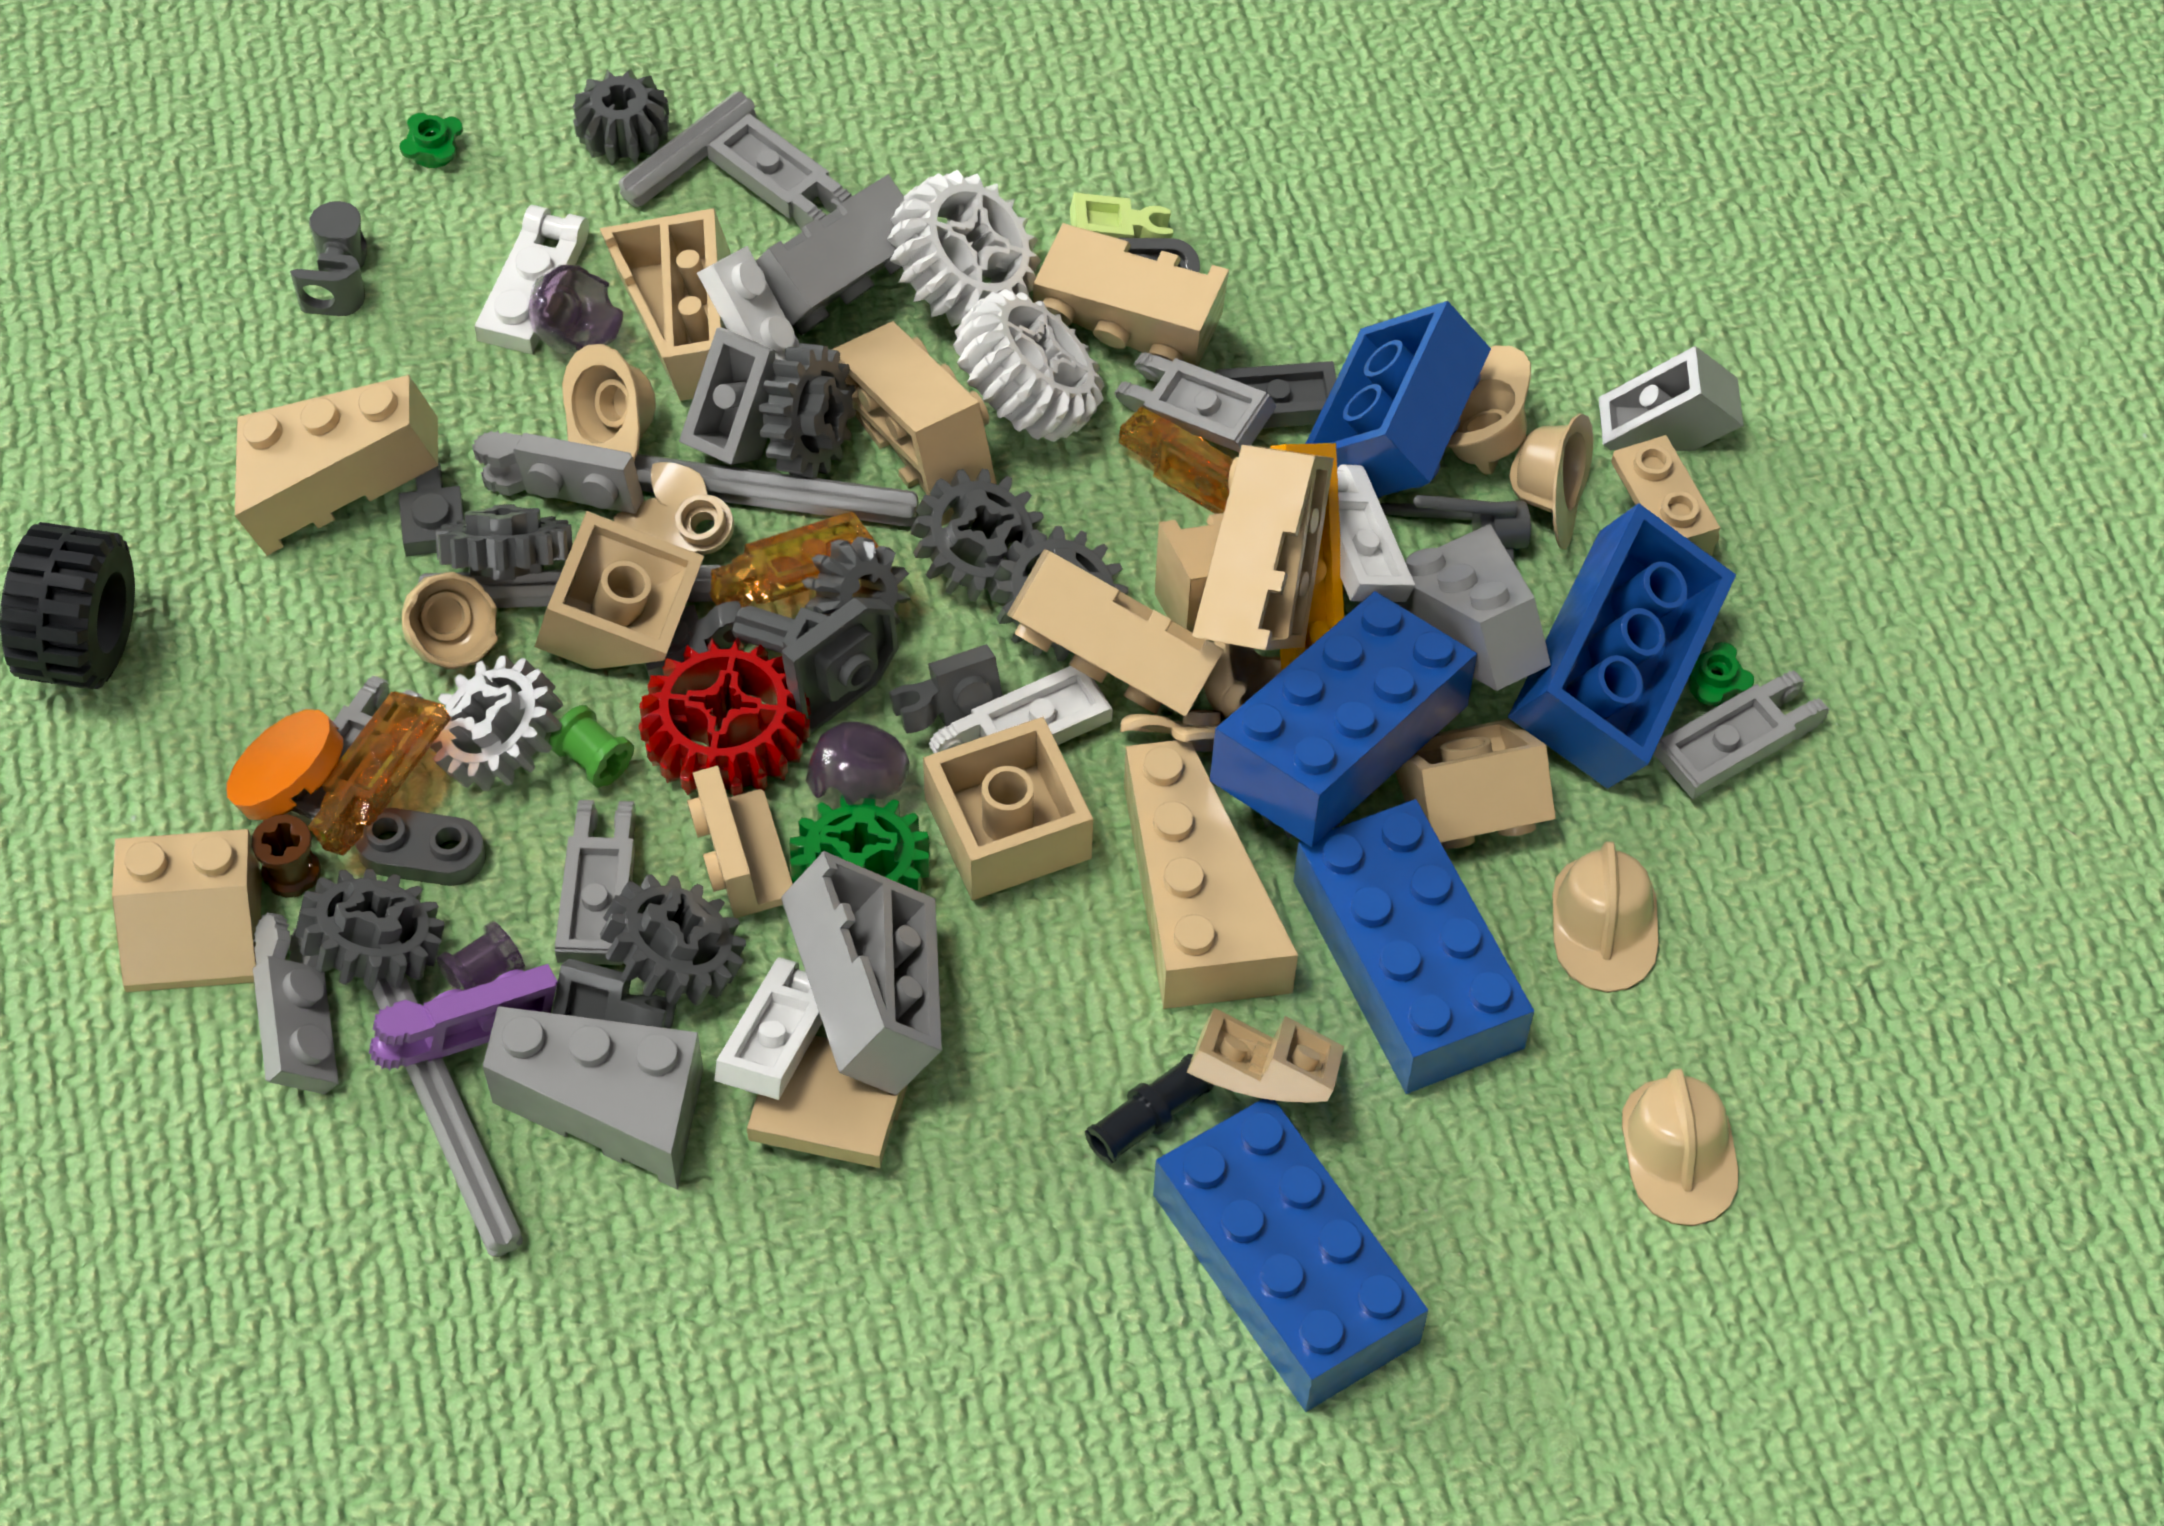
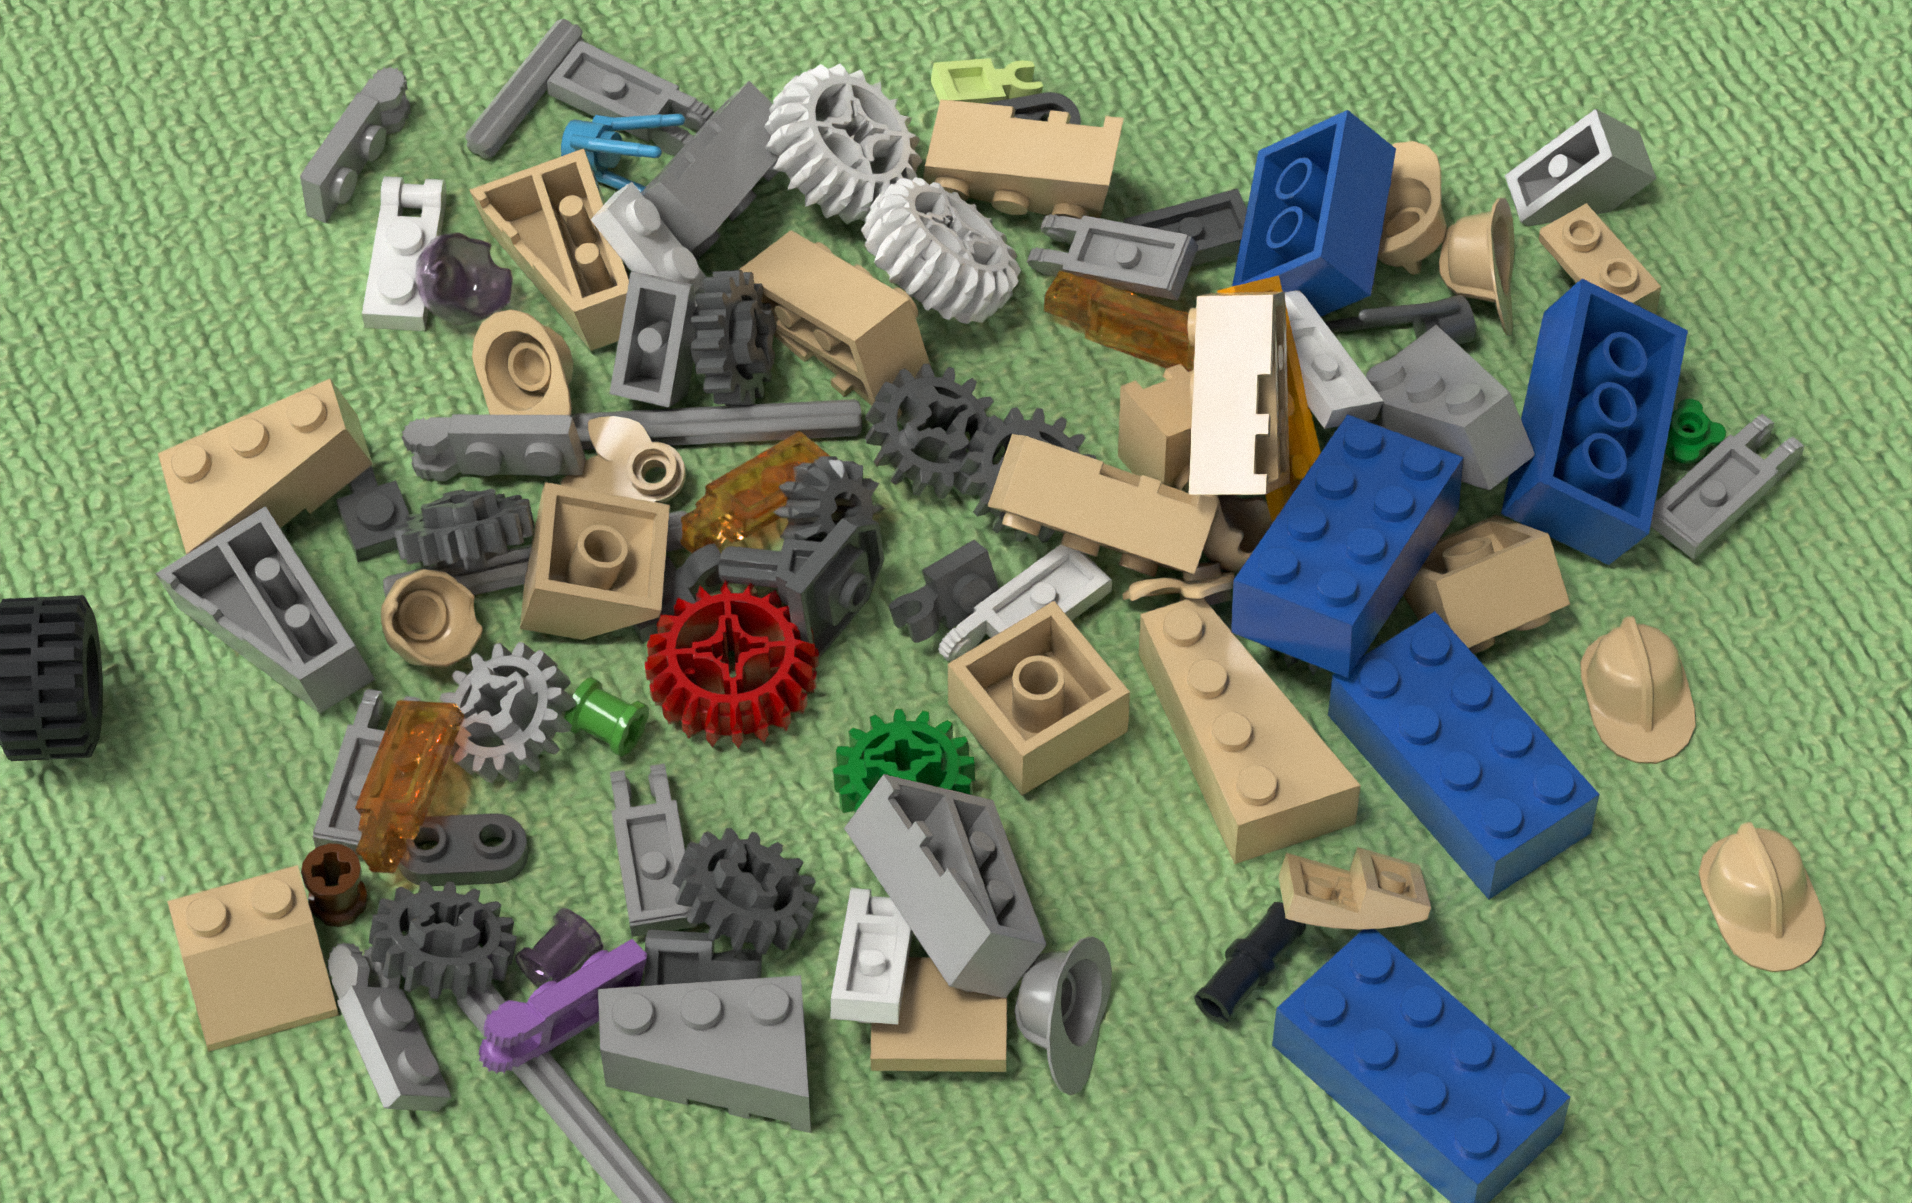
camera: 10 degrees left, 0 degrees up
orange tile [226,709,344,821] -> none
dark grey leg [290,201,367,316] -> none
green plate [399,113,463,168] -> none
dark grey gear [573,68,670,166] -> none
tan bracket [687,766,793,918] -> none
clear purple hair [806,722,910,805] -> none
none -> light grey wedge [155,506,375,713]
none -> light grey hinge [300,66,411,223]
none -> dark azure plant [561,114,685,193]
none -> light grey piece [1015,936,1112,1095]

